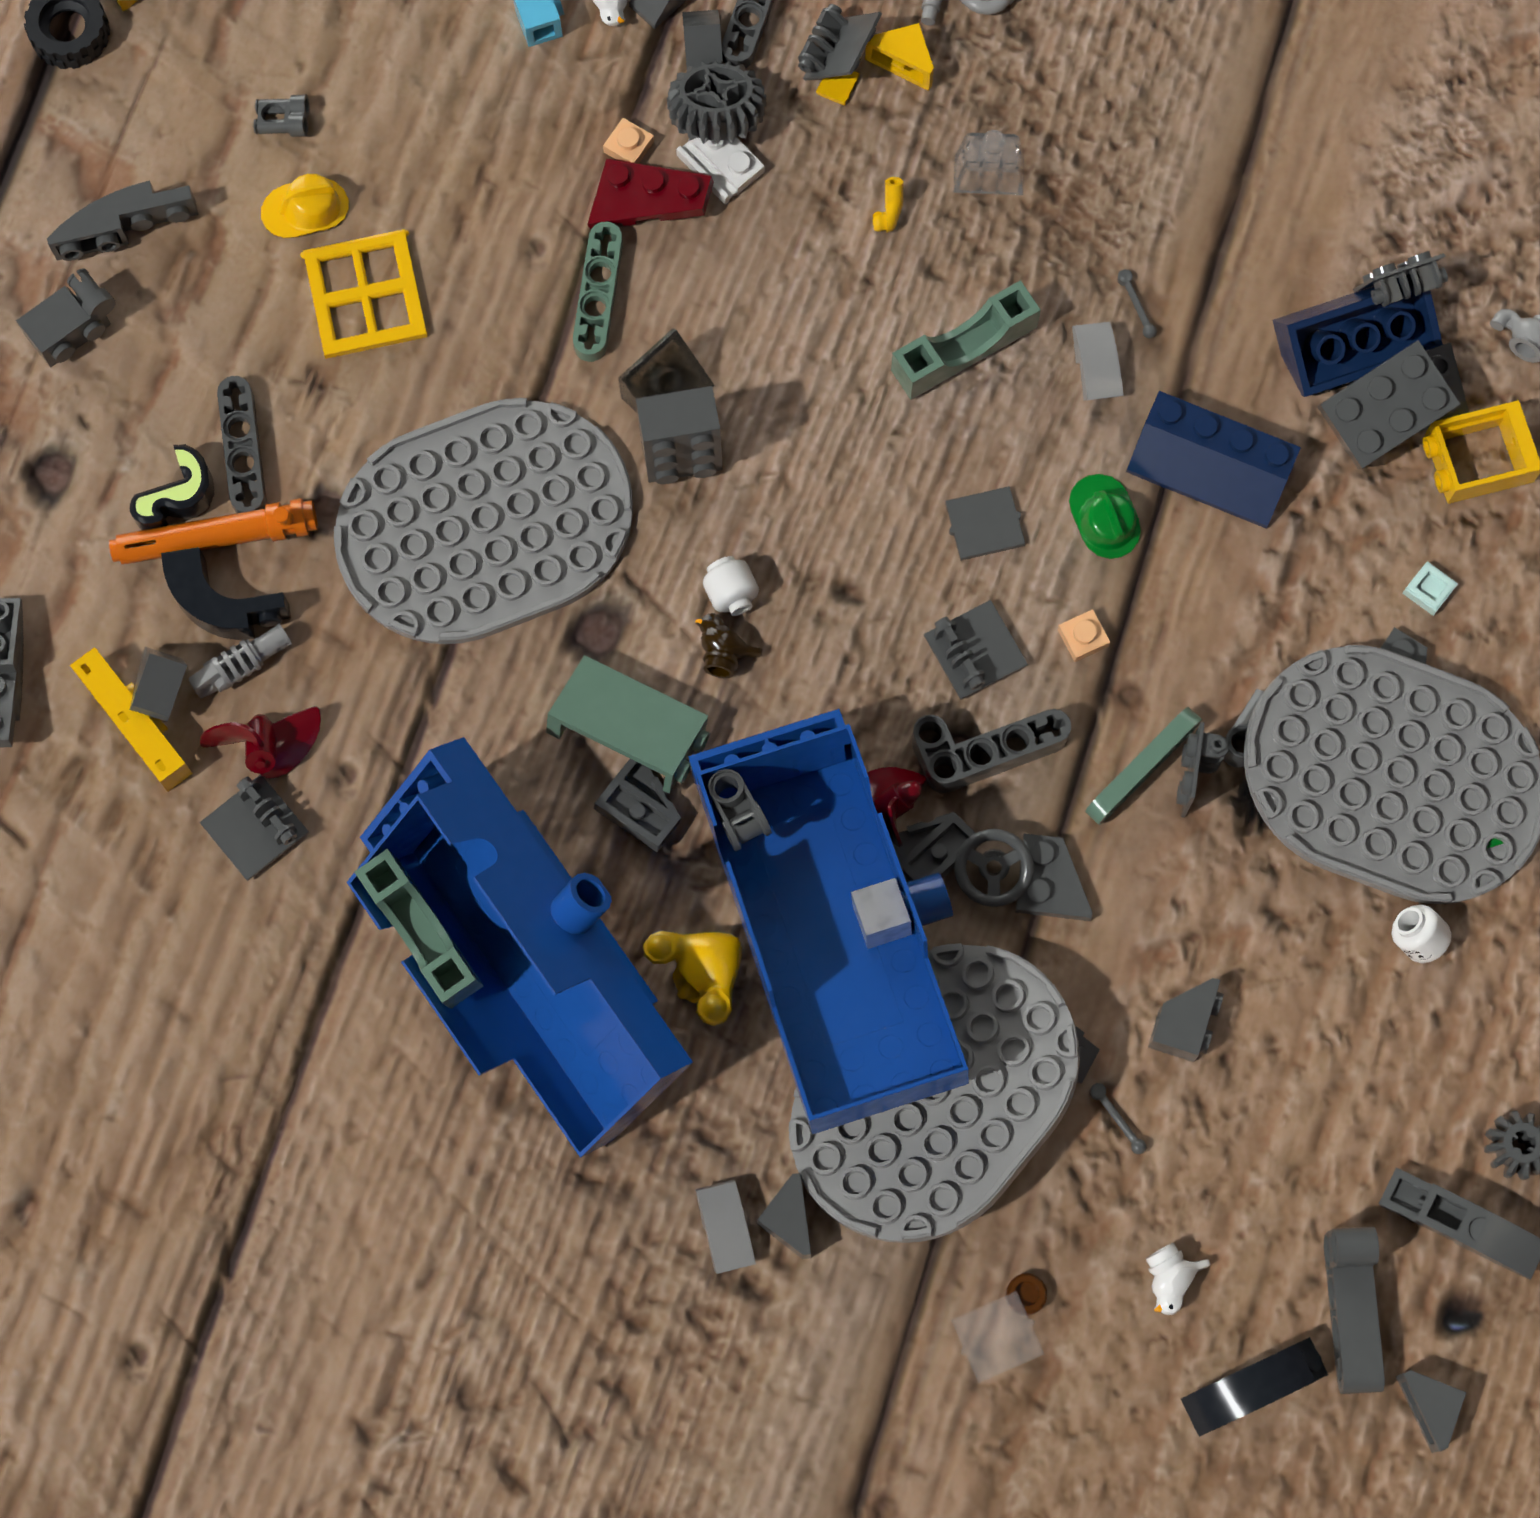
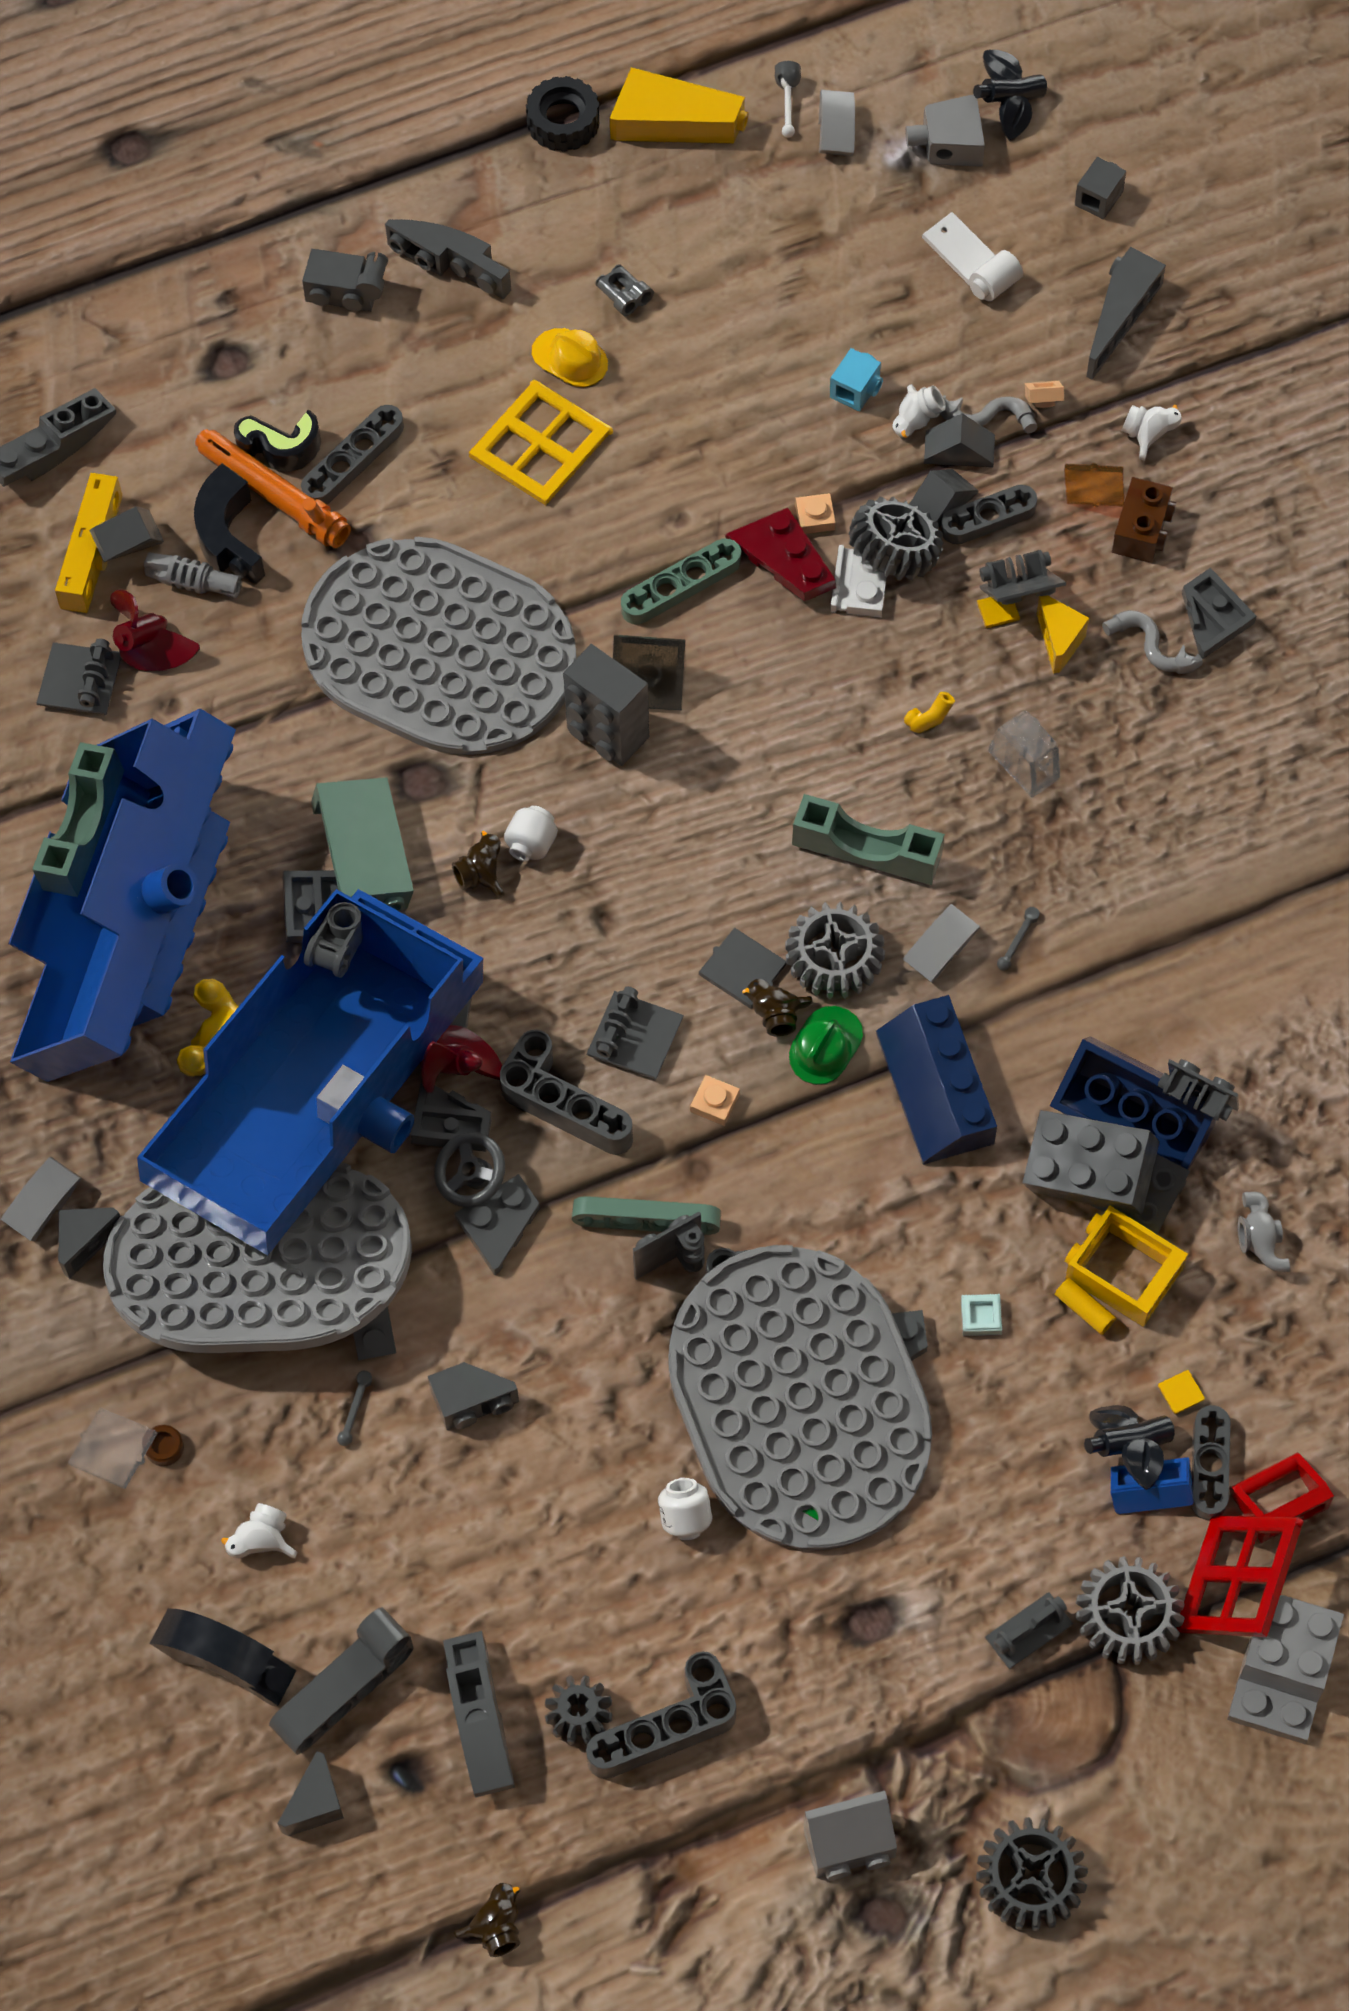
camera: 50 degrees right, 10 degrees down
none -> dark brown animal [742,979,813,1037]
none -> light grey gear [785,901,885,999]
none -> yellow axle [1054,1277,1116,1335]

